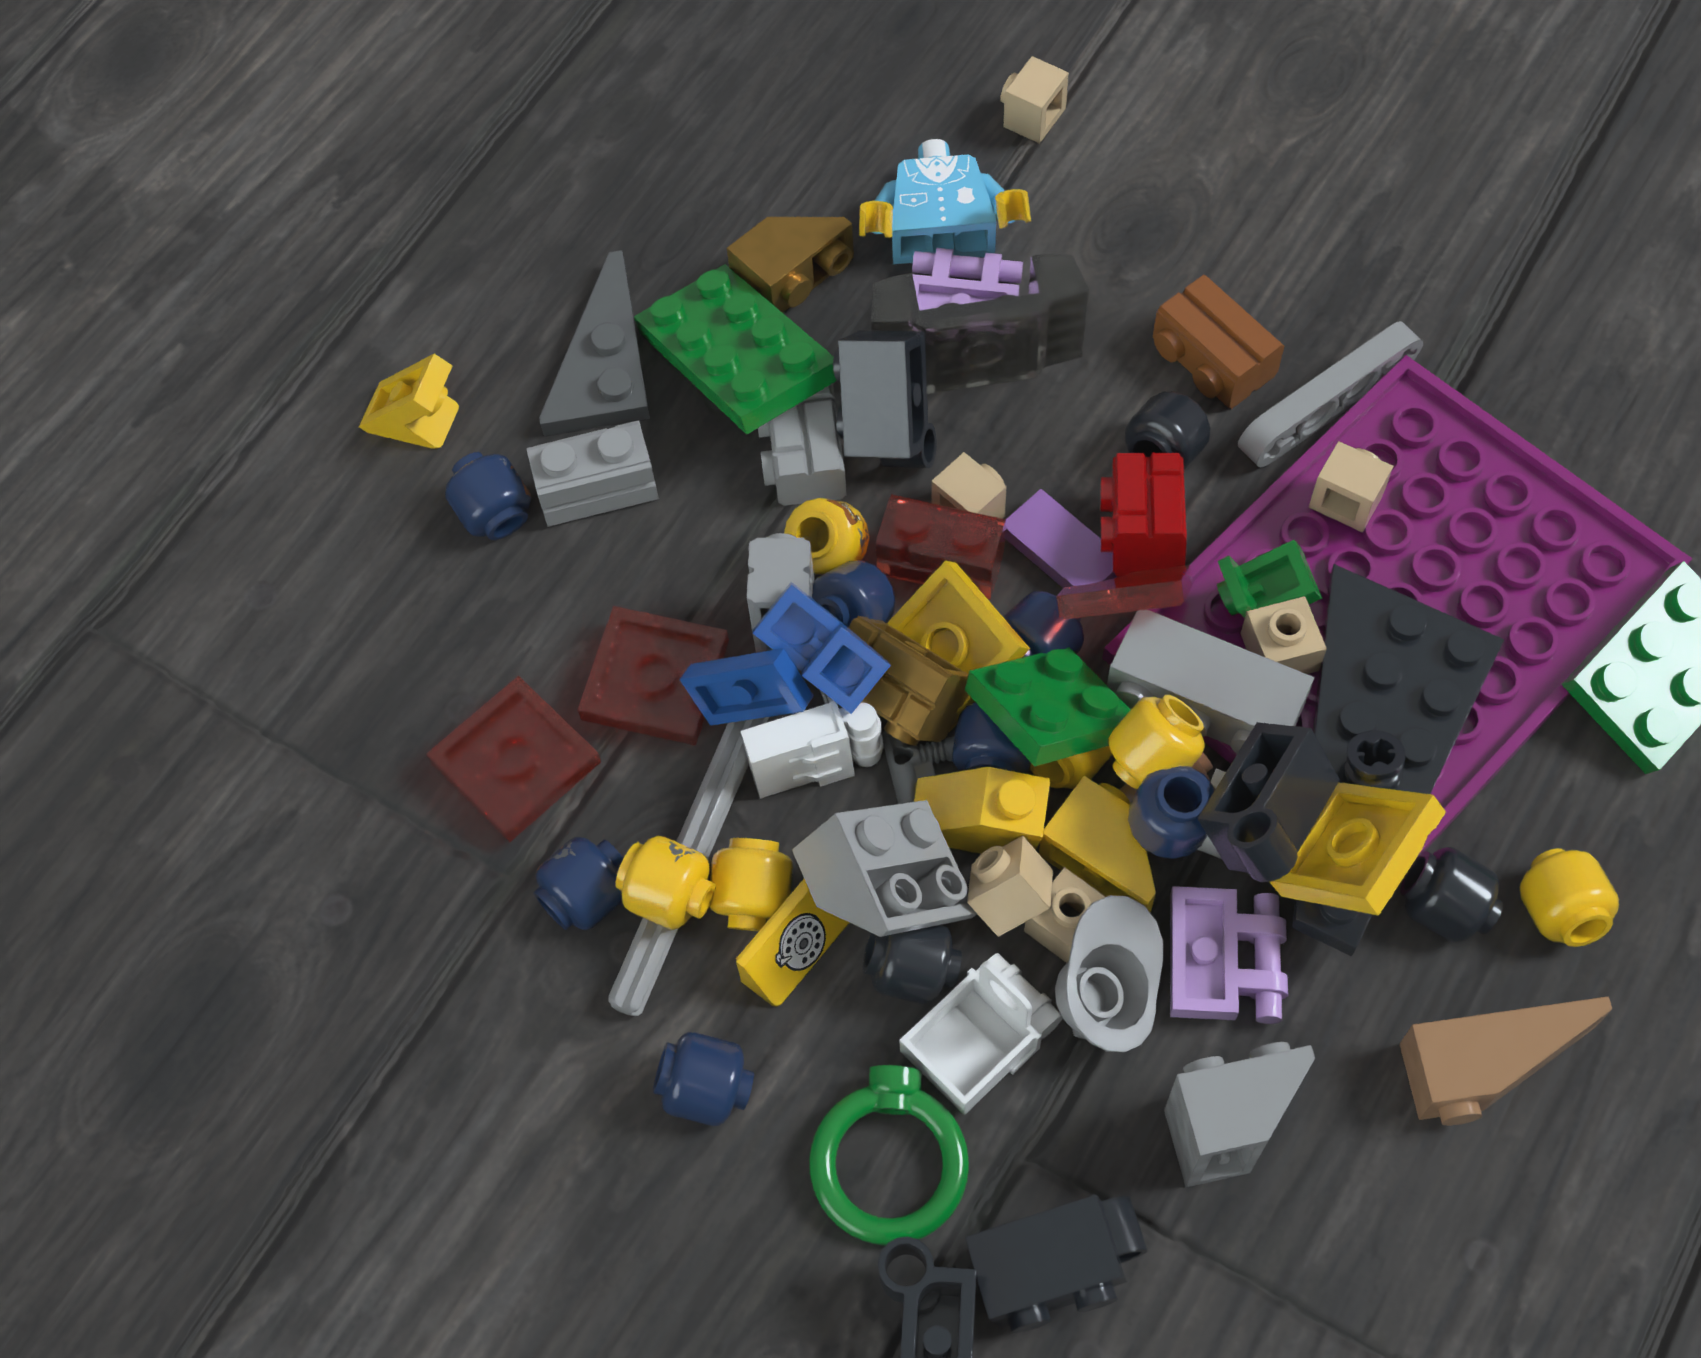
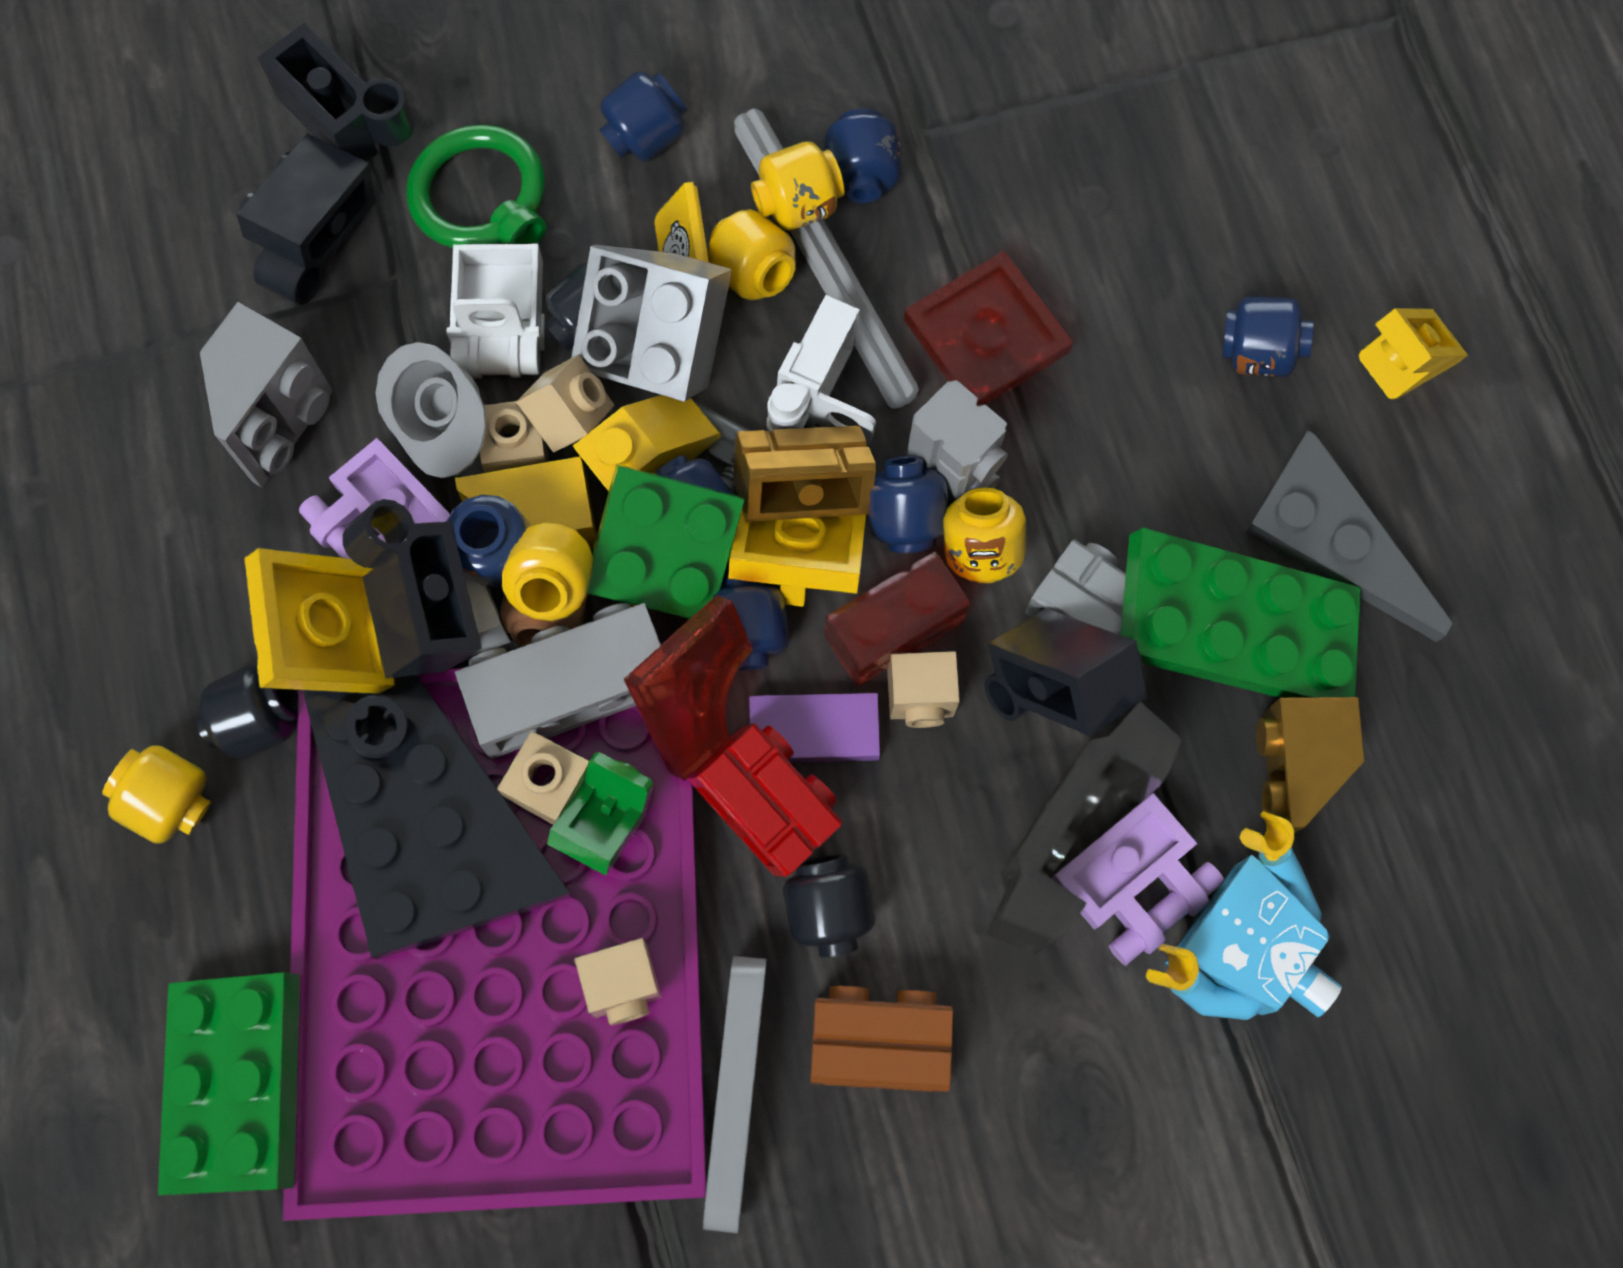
camera: 125 degrees right, 10 degrees up
clear red plate [427,676,601,842] -> none
light grey brick [526,420,659,527] -> none
blue plate [679,648,814,726] -> none
blue slope [752,582,891,714] -> none
tan plate [1001,56,1069,144] -> none
medium nougat slope [1400,996,1612,1126] -> none

